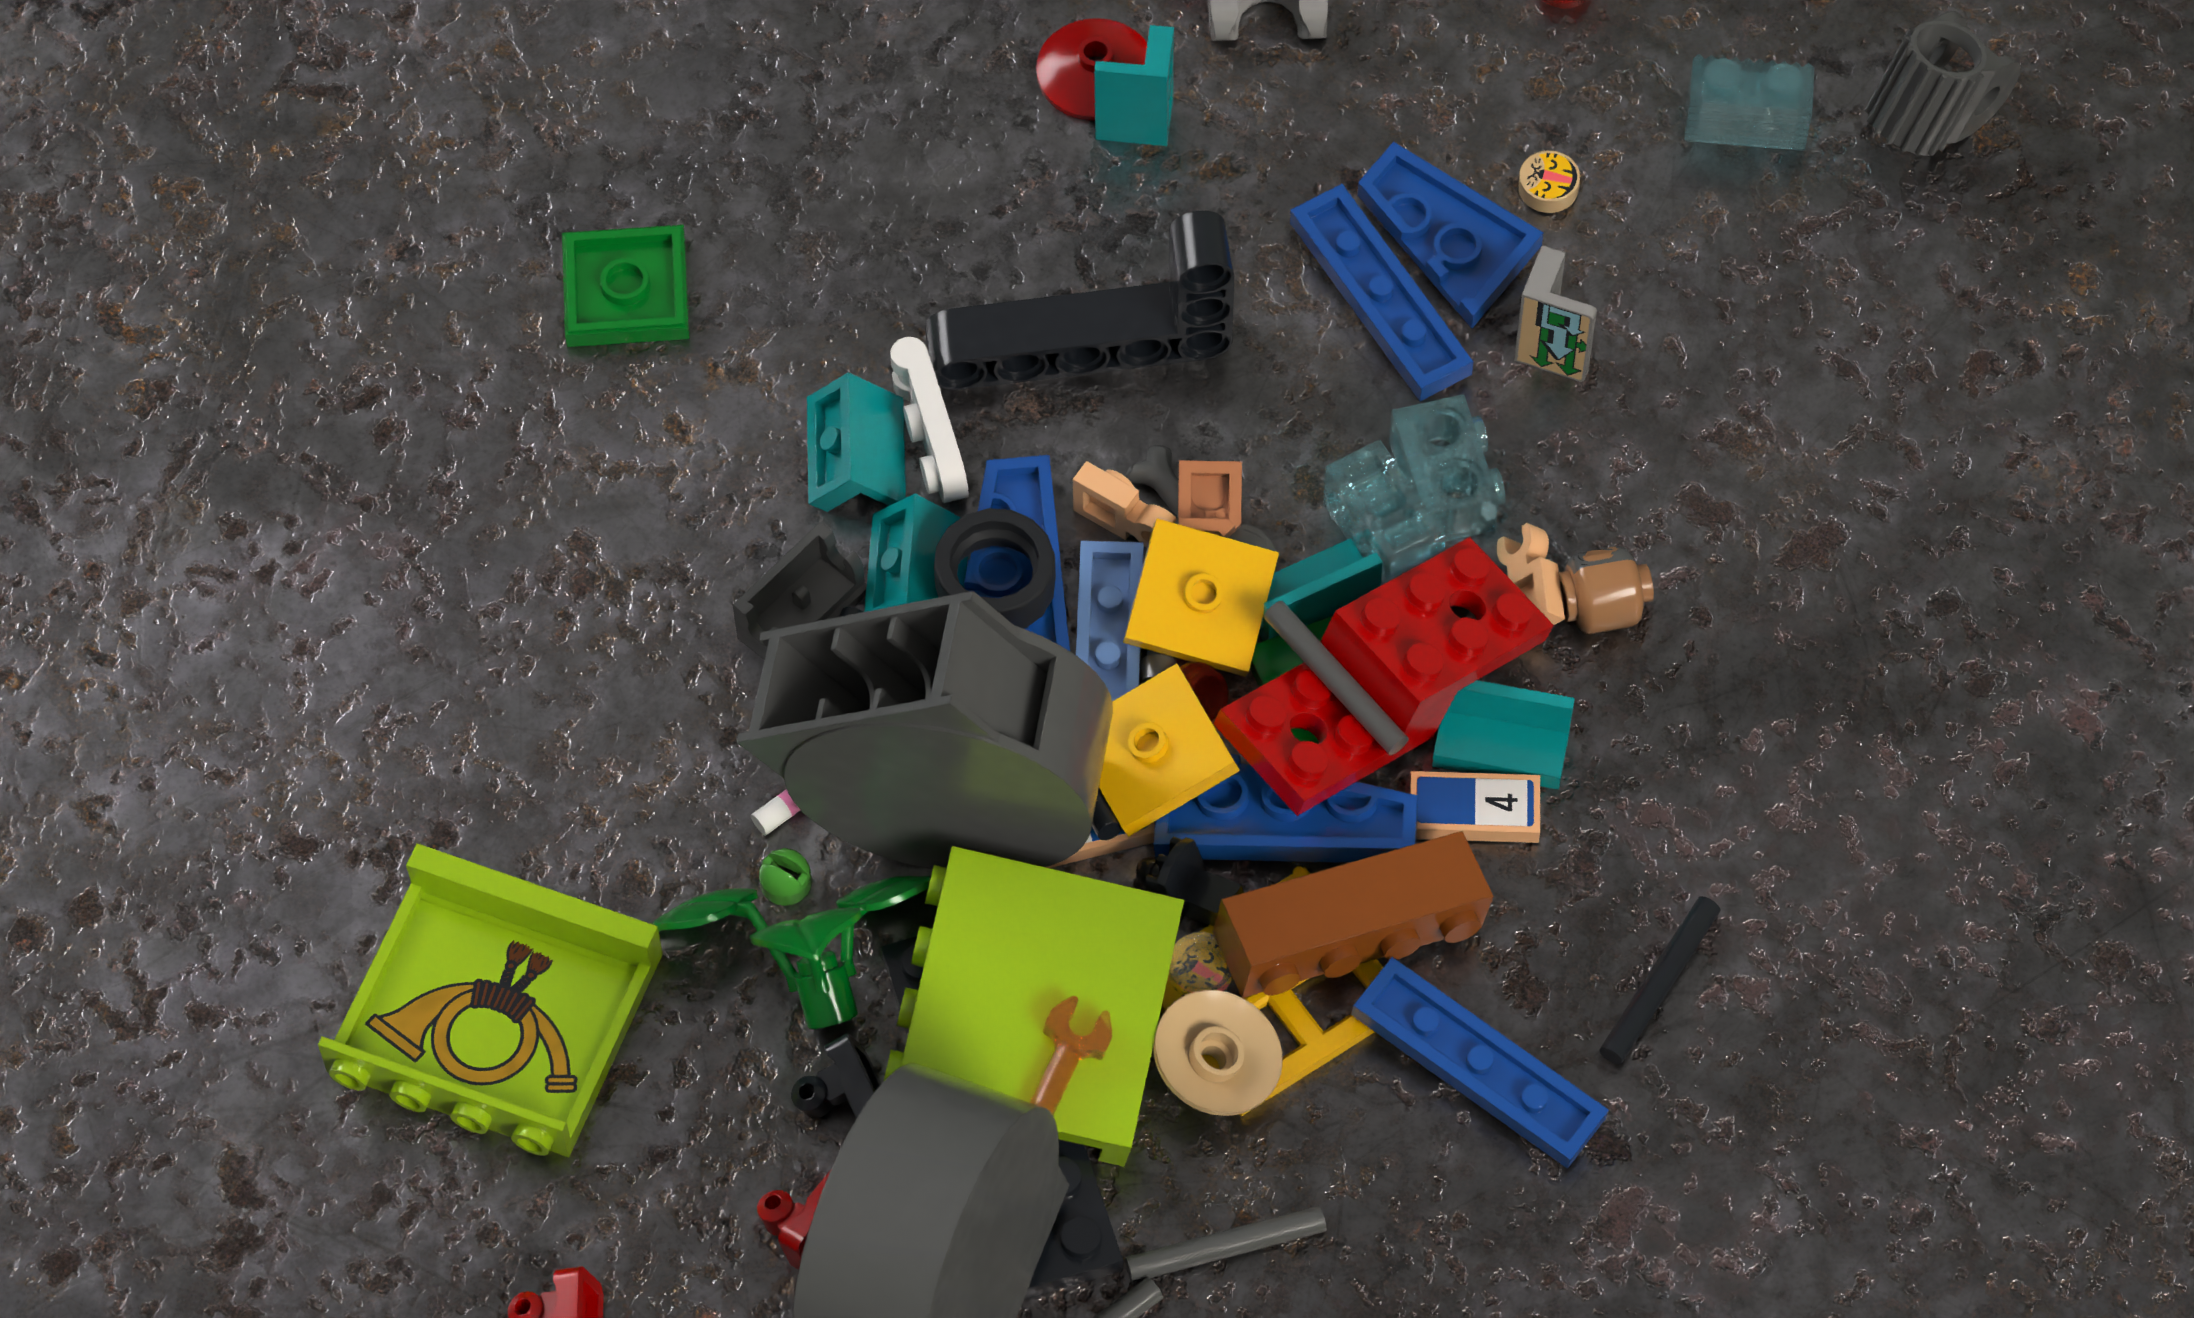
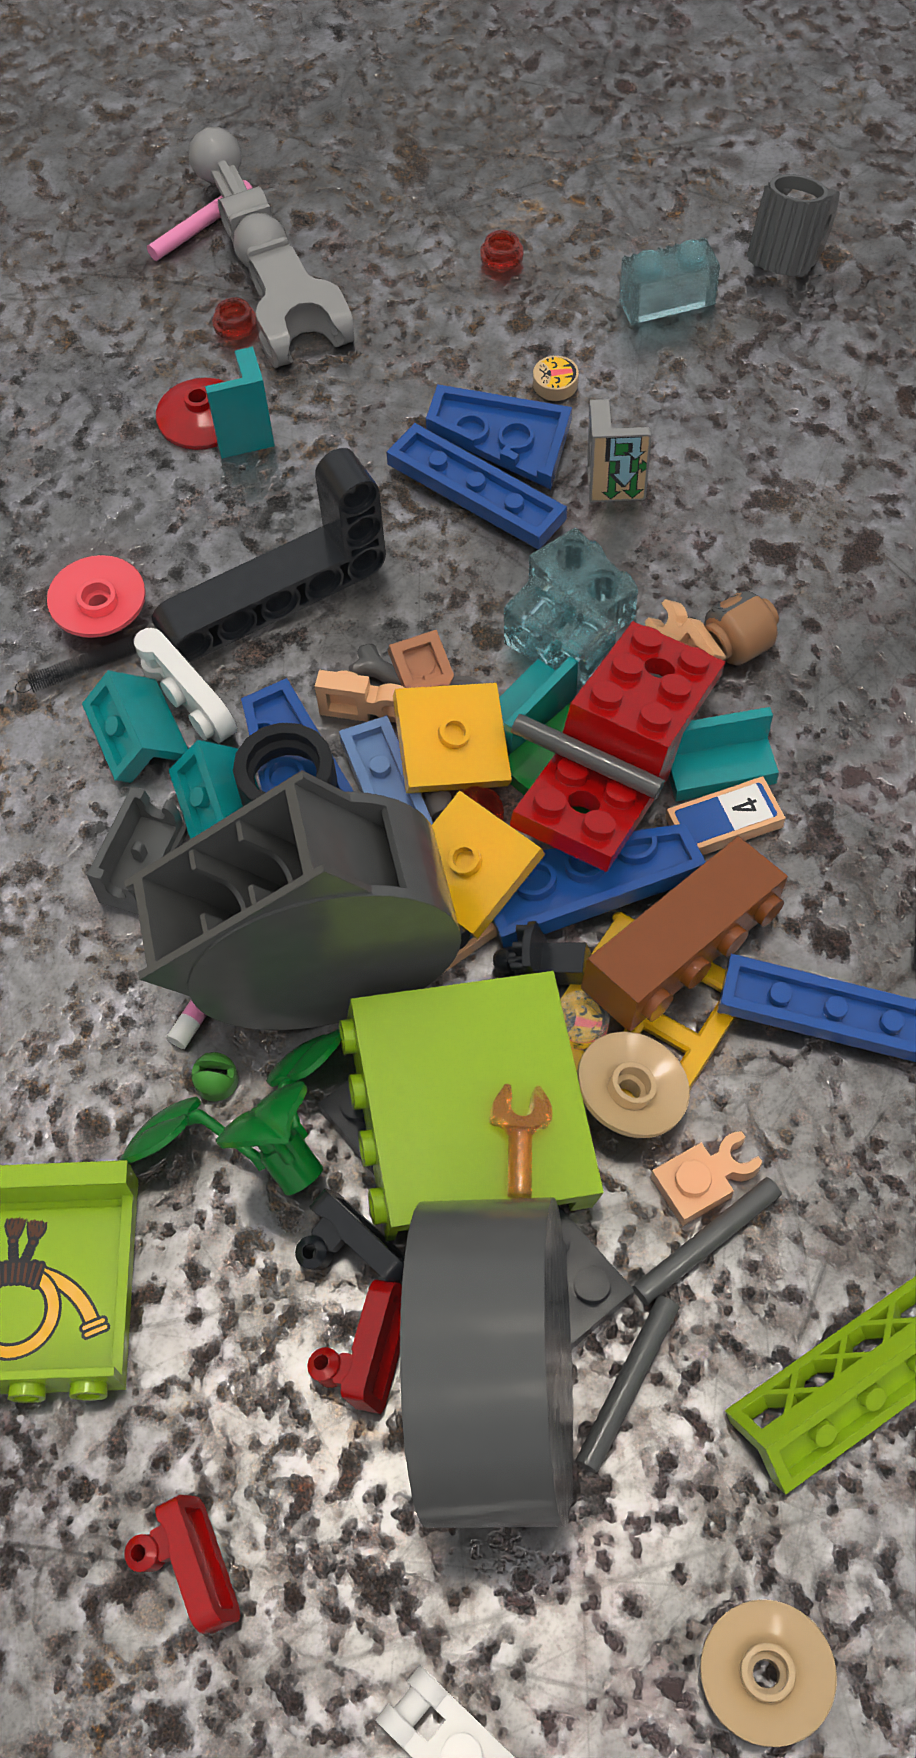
camera: 20 degrees left, 0 degrees up
none -> black piece [15,634,137,693]
none -> coral dish [47,555,146,638]
none -> light nougat plate [651,1131,762,1227]

